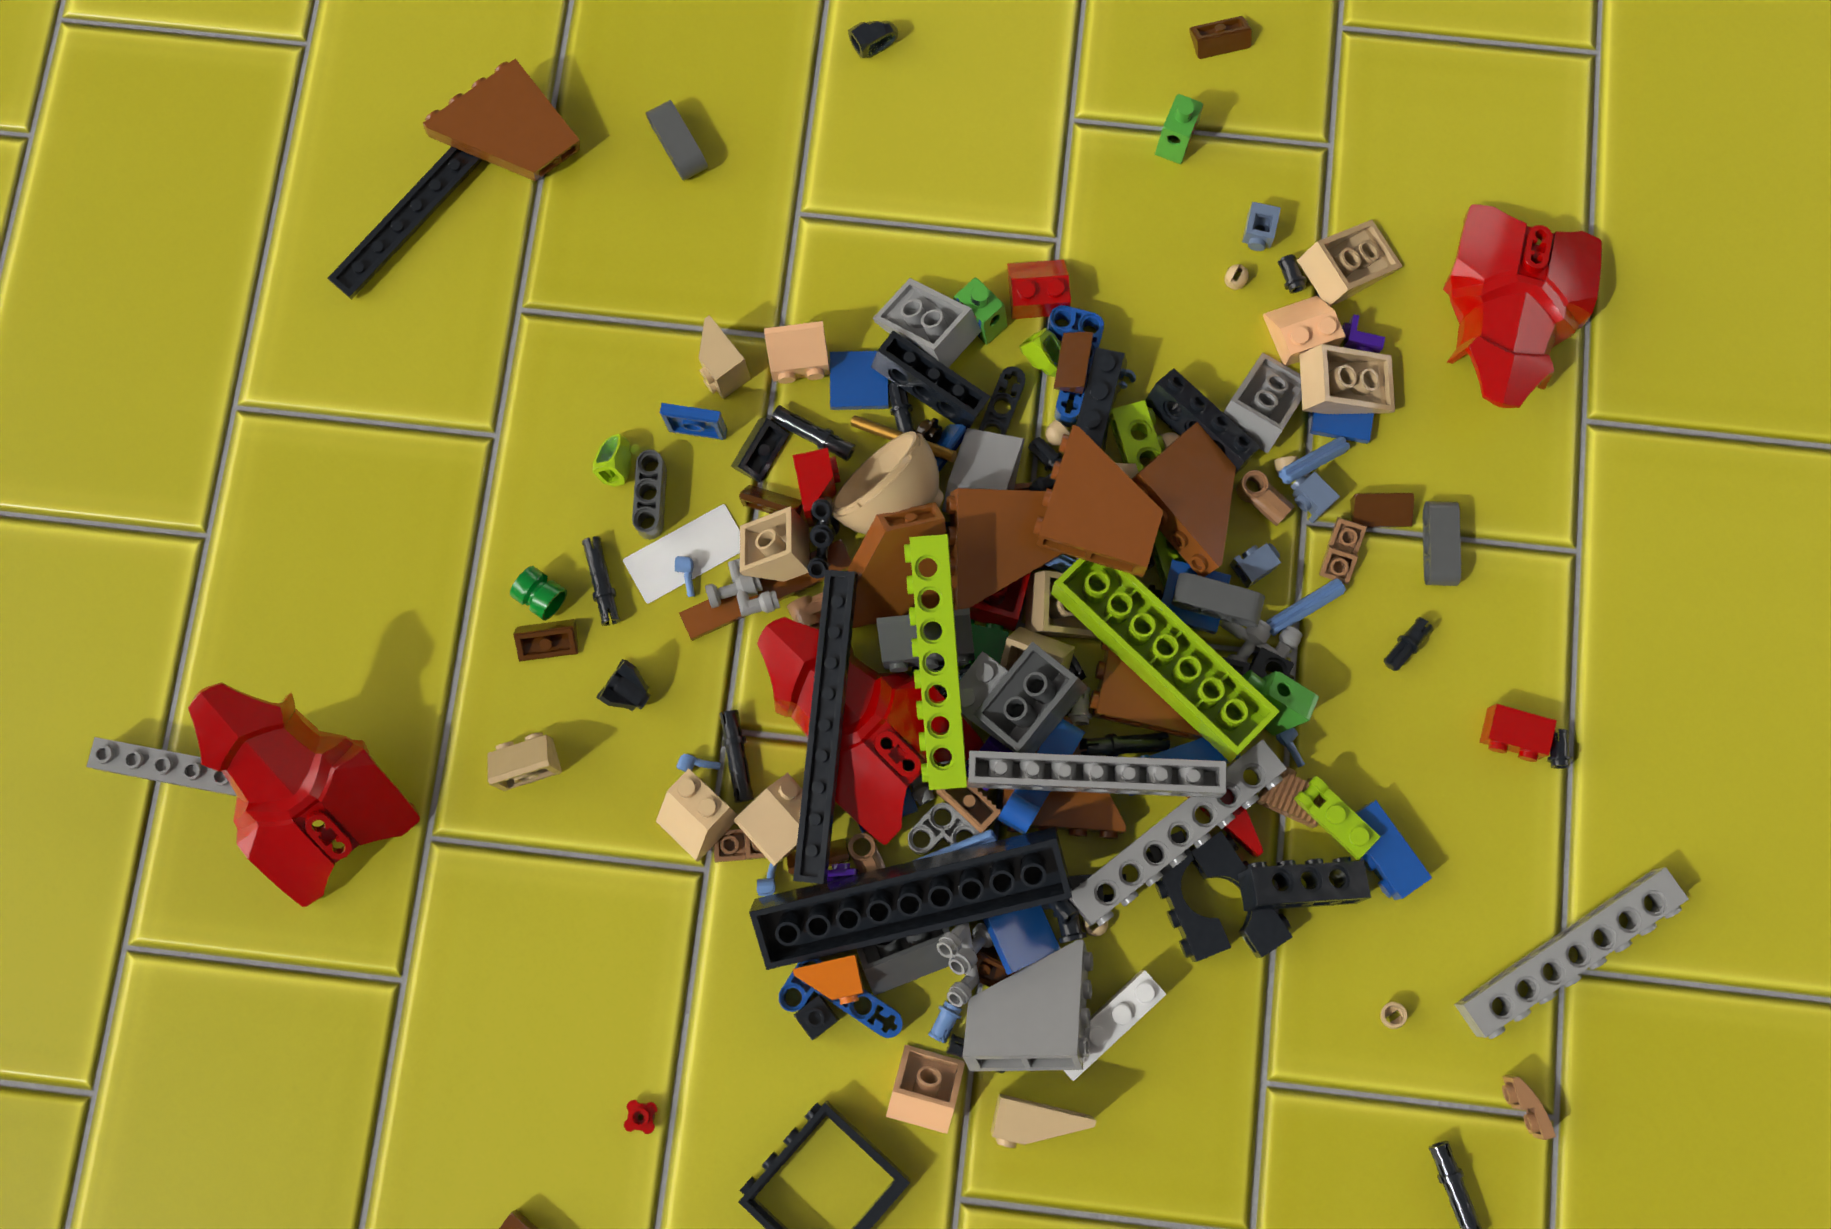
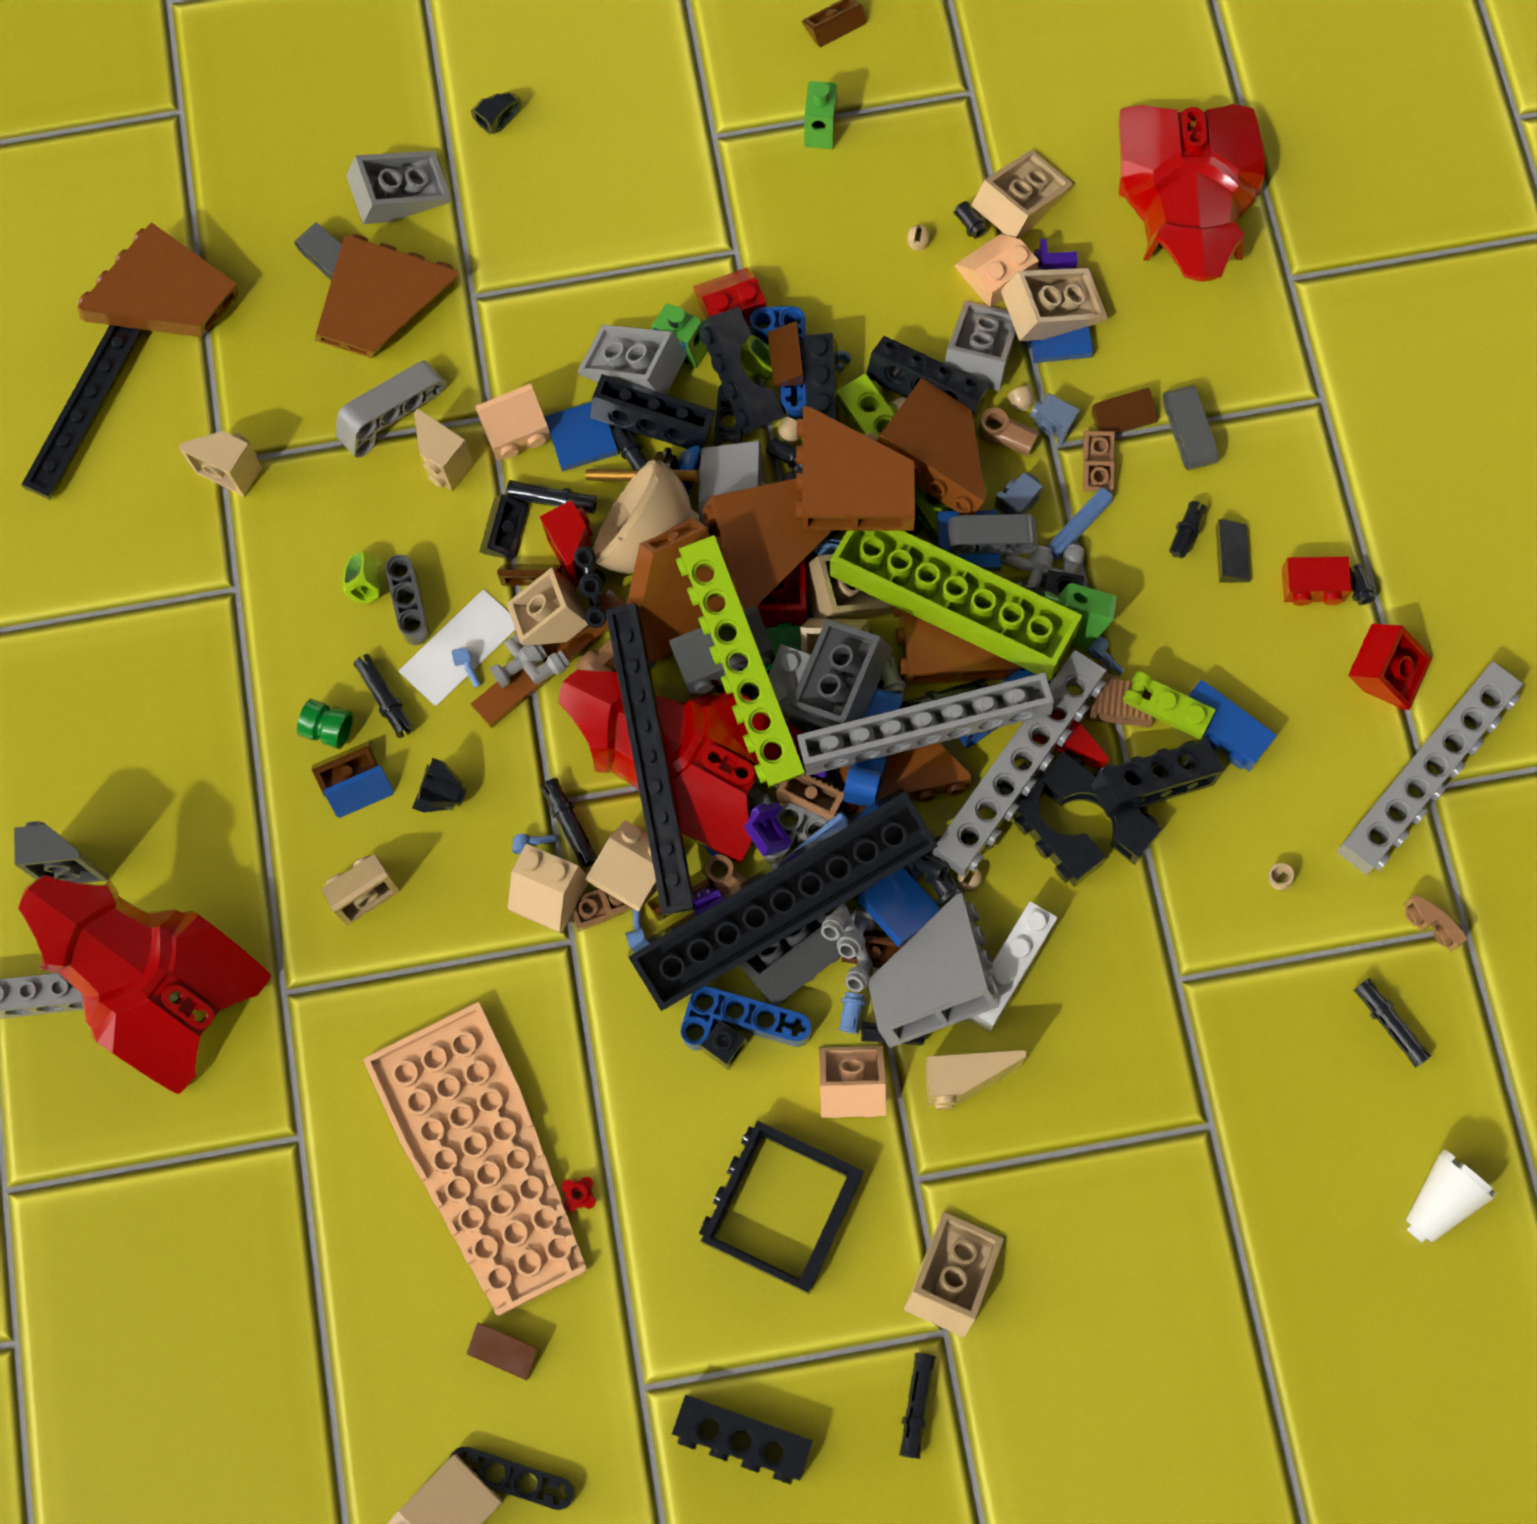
camera: 15 degrees left, 5 degrees down
blue tile [660,403,727,440] -> none
orange slope [793,955,864,1005] -> none
sand blue brick [1242,202,1281,251] -> none
medium blue axle [1279,437,1350,484] -> none
none -> dark grey slope [14,821,108,883]
none -> tan slope [179,431,262,497]
none -> dark orange slope [315,234,458,358]
none -> blue slope [323,766,394,818]
none -> light grey beam [336,361,446,458]
none -> light grey slope [346,151,452,224]
none -> light nougat wing [363,1002,587,1316]
none -> black arch [698,307,786,435]
none -> dark purple bracket [744,802,792,857]
none -> black slope [1216,519,1250,583]
none -> red slope [1348,624,1432,710]

